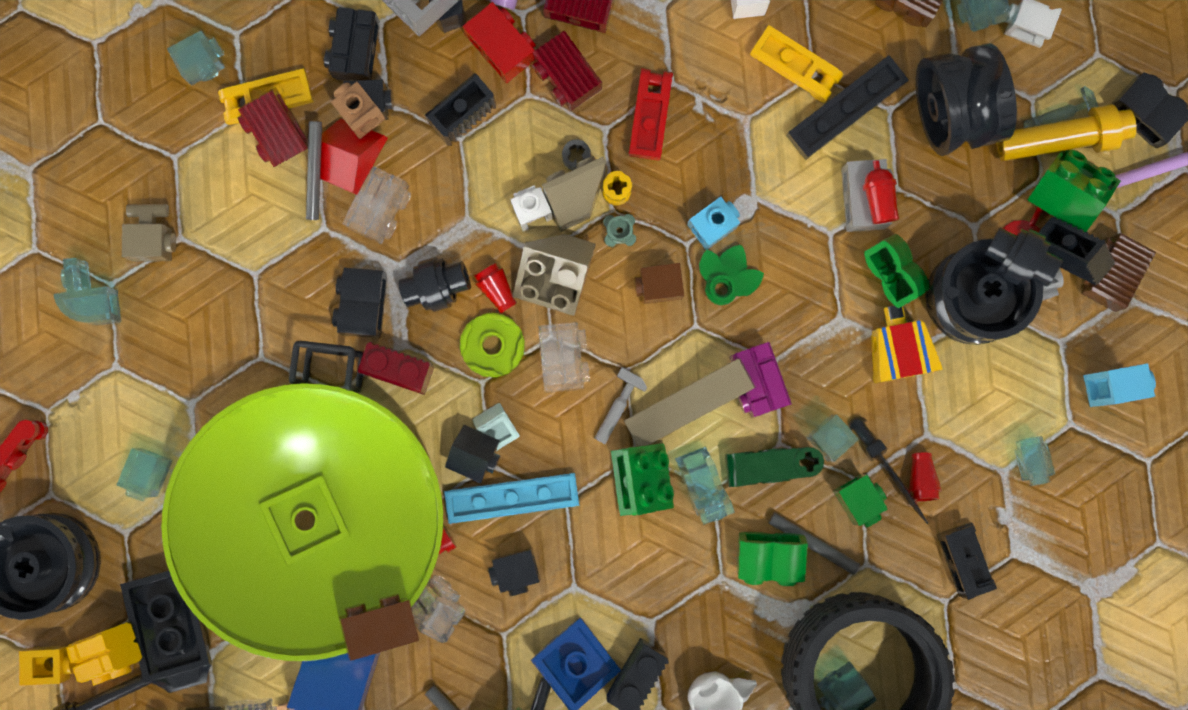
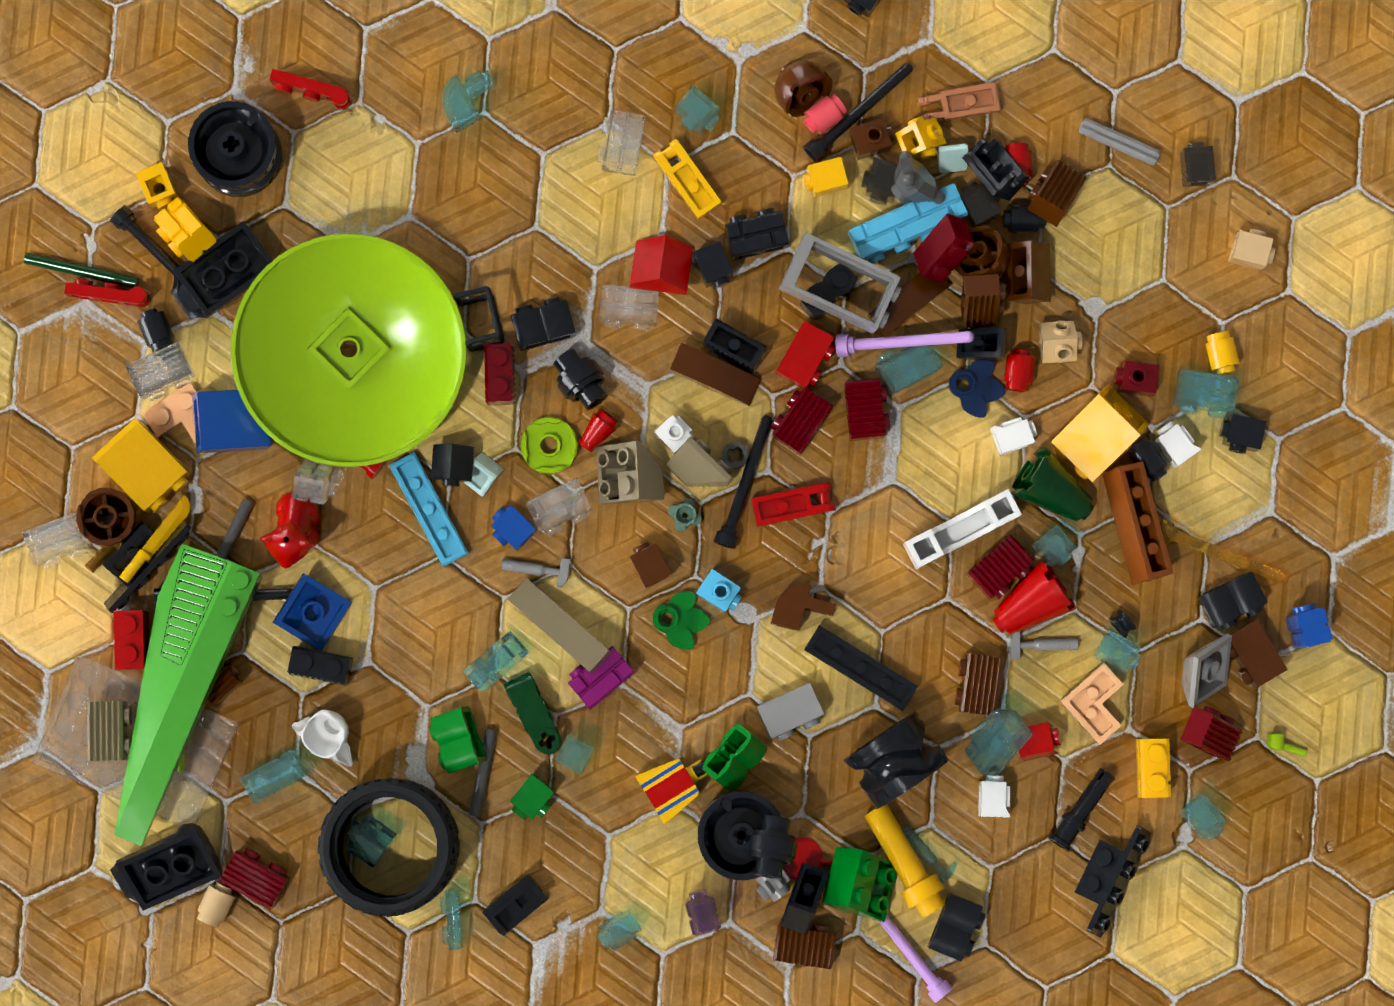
camera: 70 degrees right, 0 degrees up
clear light blue brick [116,448,173,501] -> none
dark tan brick [122,204,176,262] -> none
dark red brick [237,87,308,167] -> none
dark grey bar [306,121,322,220] -> none
medium nougat brick [331,82,386,139] -> none
reddish brown brick [338,594,419,661] -> none
black brick [488,548,541,596] -> none
yellow bush [603,171,632,206] -> none
green bracket [611,443,674,516] -> none
yellow plate [750,25,843,103] -> none
black sword [849,416,928,524] -> none
red piece [863,161,899,224] -> none
red cone [909,452,942,502] -> none
medium azure brick [1083,364,1156,407] -> none
none -> red animal [260,491,321,569]
none -> clear light blue plate [440,889,463,950]
none -> blue brick [491,505,537,551]
none -> clear brick [597,110,645,176]
none -> reddish brown slope [670,343,761,406]
none -> clear purple brick [685,889,721,936]
none -> black piece [713,415,773,549]
none -> reddish brown brick [770,584,836,631]

